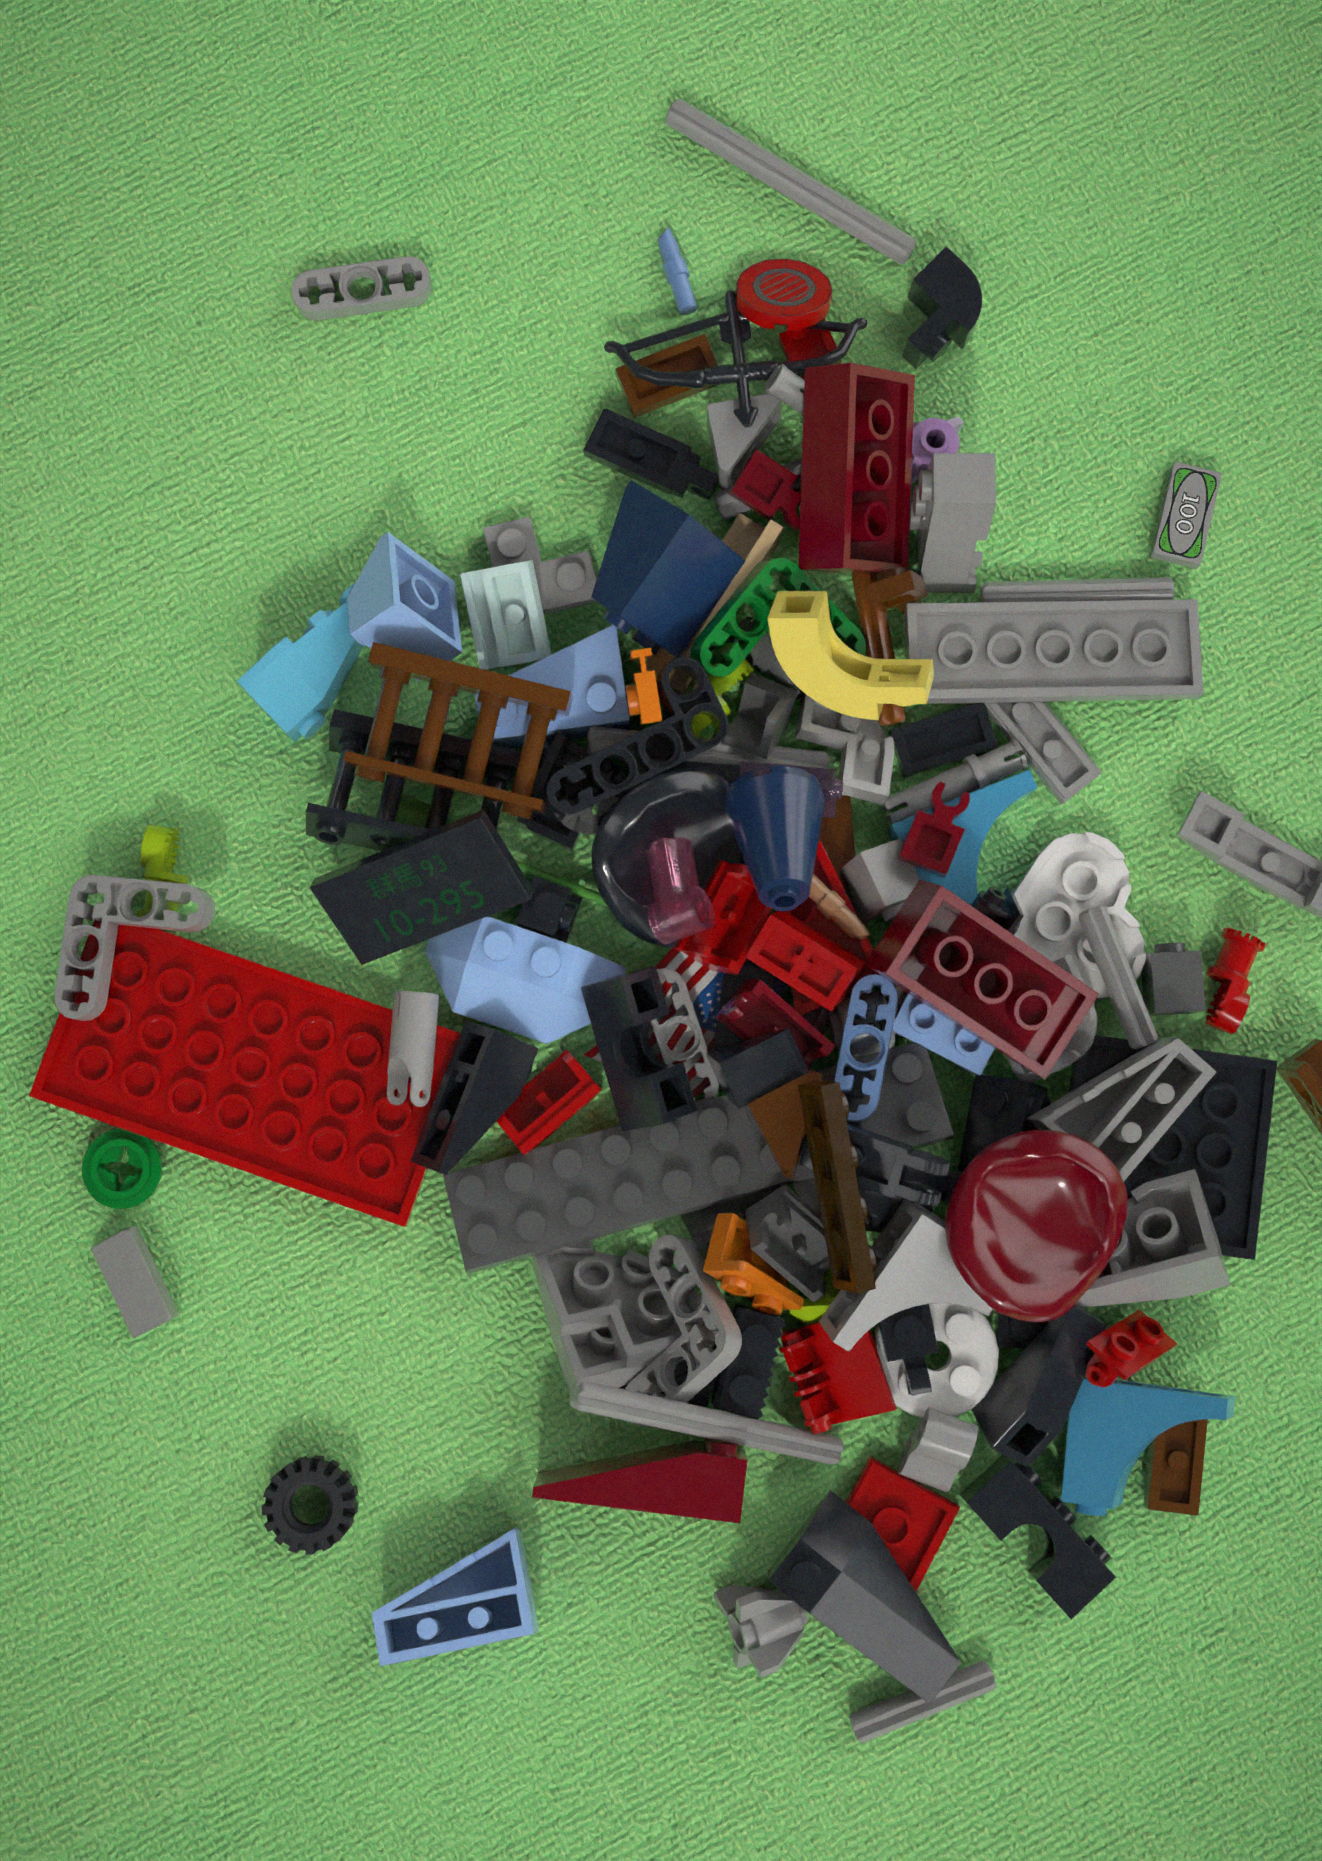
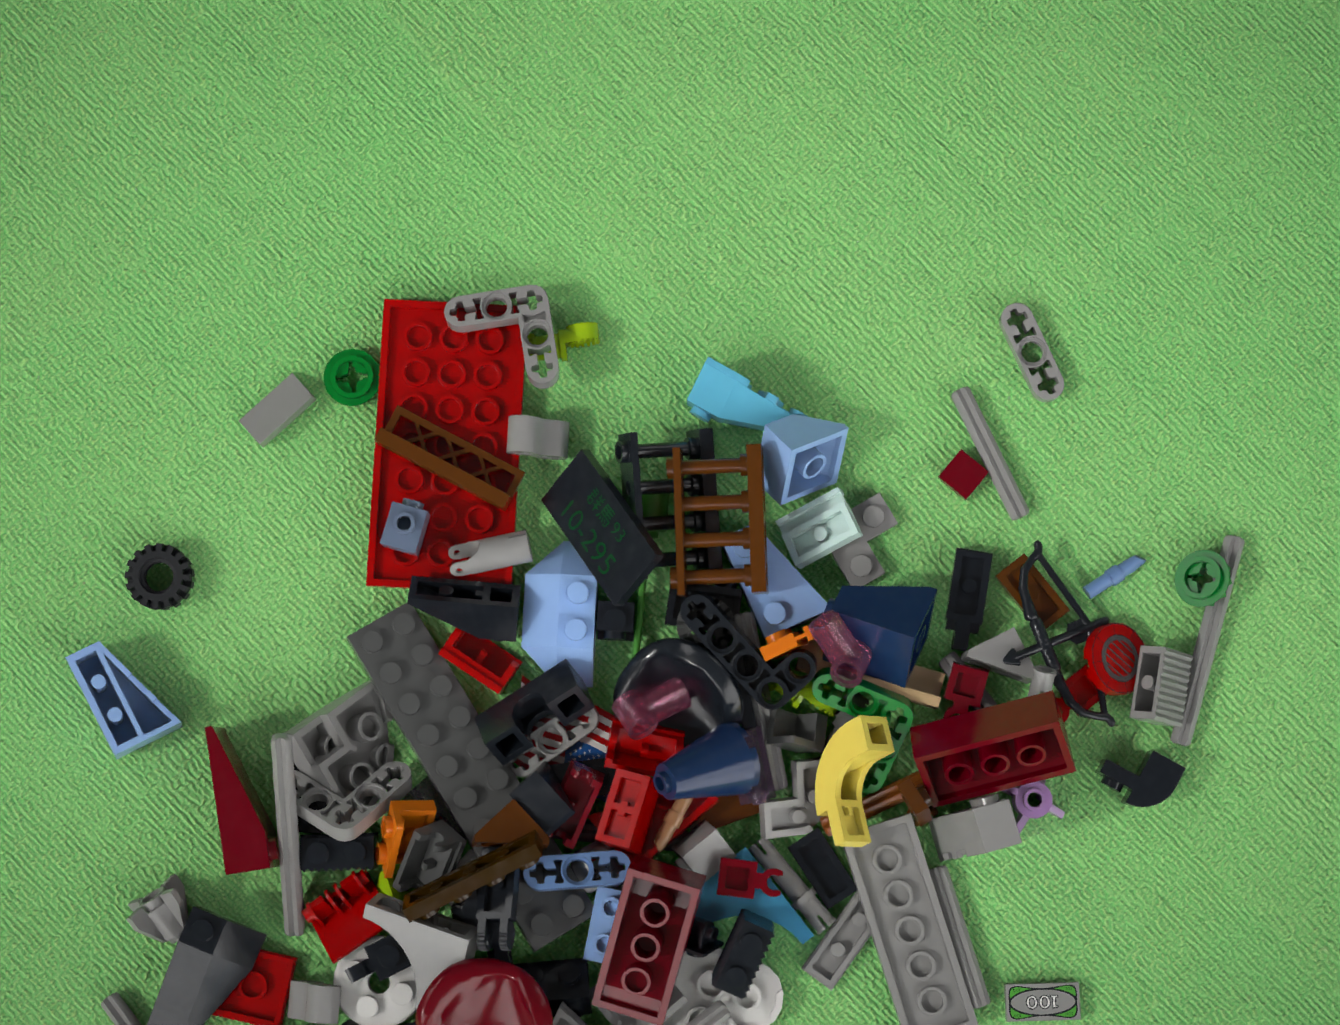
camera: 80 degrees right, 0 degrees up
none -> reddish brown fence [374,405,526,512]
none -> sand blue brick [380,498,431,557]
none -> light grey axle [506,415,570,460]
none -> black brick [711,908,775,999]
none -> clear pink piece [808,610,872,688]
none -> dark red tile [938,449,989,501]
none -> light grey axle [951,386,1029,520]
none -> light grey brick [1129,645,1193,727]
none -> green gear [1175,550,1232,608]

